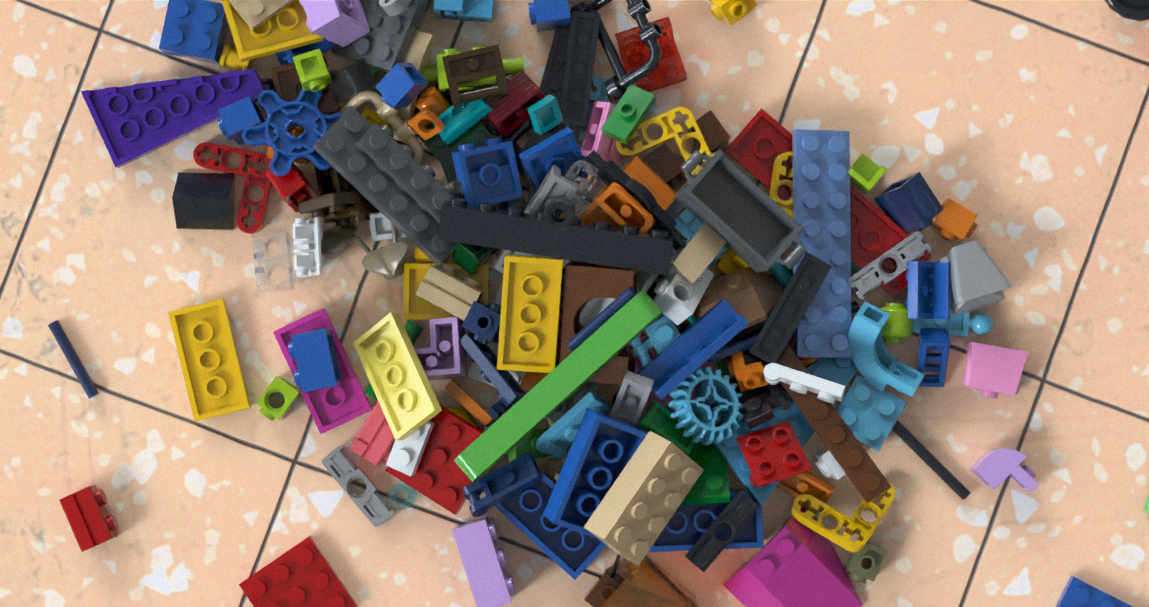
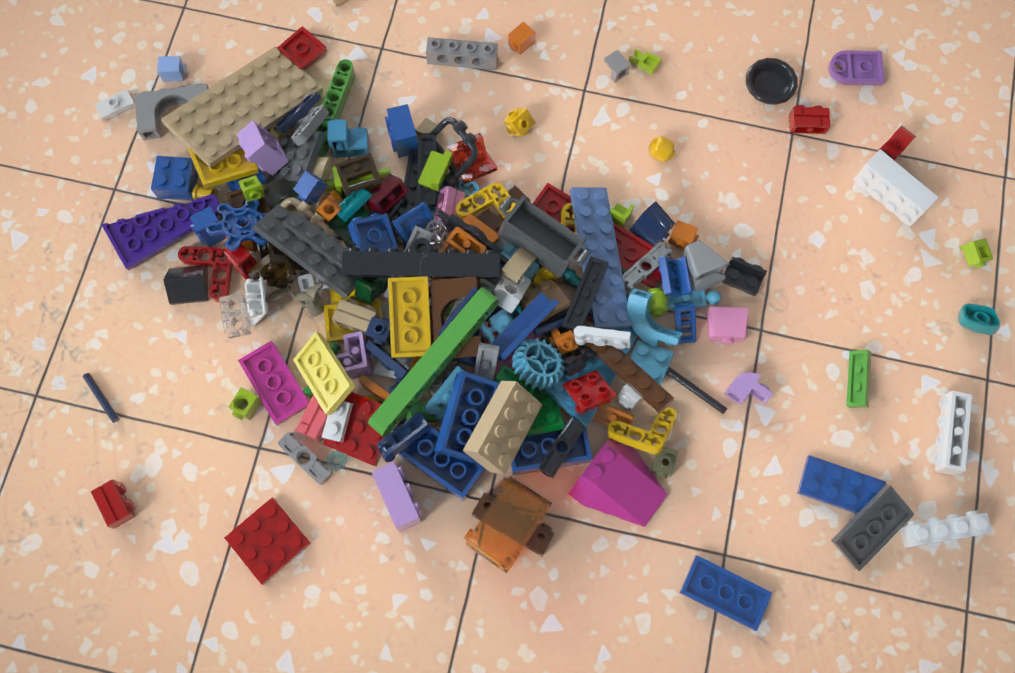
camera: 10 degrees left, 15 degrees down
yellow plate [168,298,251,422] -> none
blue brick [288,328,343,392] -> none
teal plate [527,94,564,135] -> none
green plate [601,84,656,145] -> none
none -> lime panel [418,150,453,191]
none -> yellow head [648,135,676,163]
none -> black bracket [721,257,767,296]

